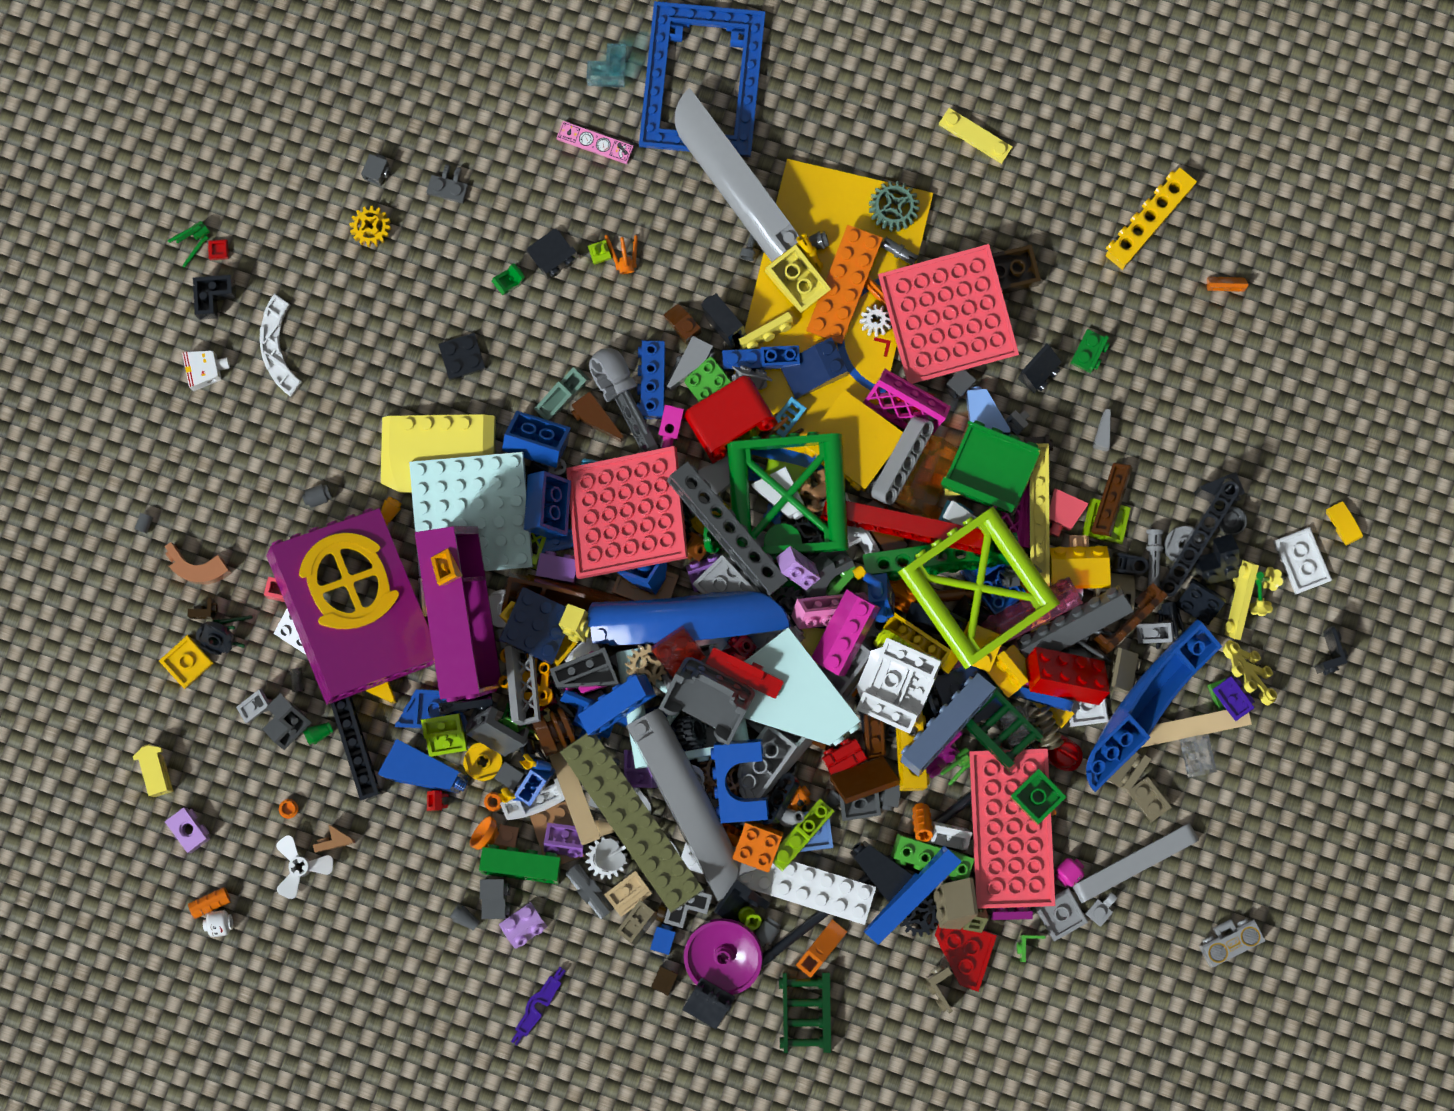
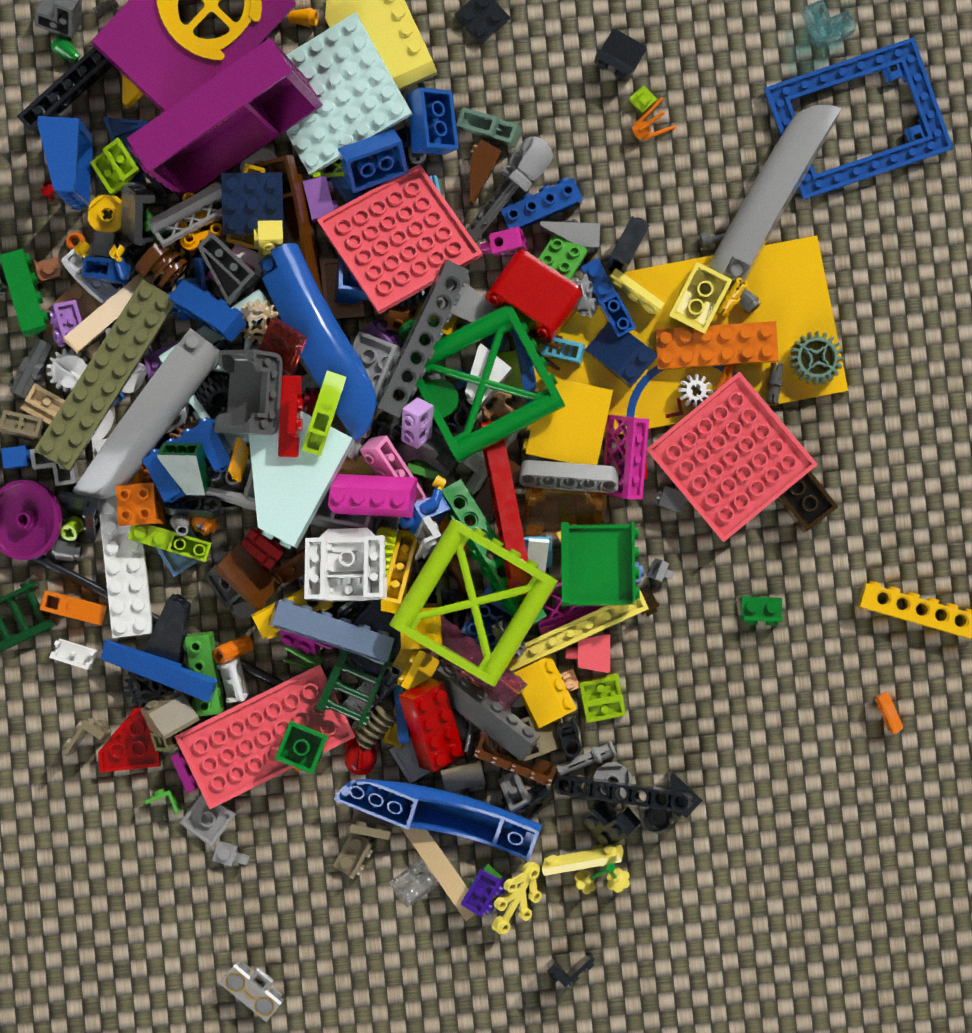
camera: 60 degrees right, 5 degrees up
light orange slope [431,549,463,586] -> none
orange piece [470,816,499,850] -> none
green bracket [492,263,525,296] -> none
bright pink tile [557,121,634,164] -> none
reddish brown slope [663,304,701,345] -> none
light yellow plate [939,108,1012,164] -> none
light blue slope [966,387,1010,435] -> none
black slope [1018,343,1062,394] -> none
dark pink head [1055,858,1084,887] -> none
light grey beam [1073,823,1199,903] -> none
reddish brown tile [1091,463,1133,537] -> none
light grey slope [1093,409,1111,452] -> none
black bracket [1176,578,1226,625] -> none
white tile [1273,527,1332,595] -> none
yellow slope [1326,501,1363,546] -> none
none -> white hinge [49,638,98,670]
none -> slope [157,443,211,496]
none -> light orange piece [228,437,250,483]
none -> lime slope [301,371,346,456]
none -> black pin [377,666,402,700]
none -> light grey bracket [414,516,442,561]

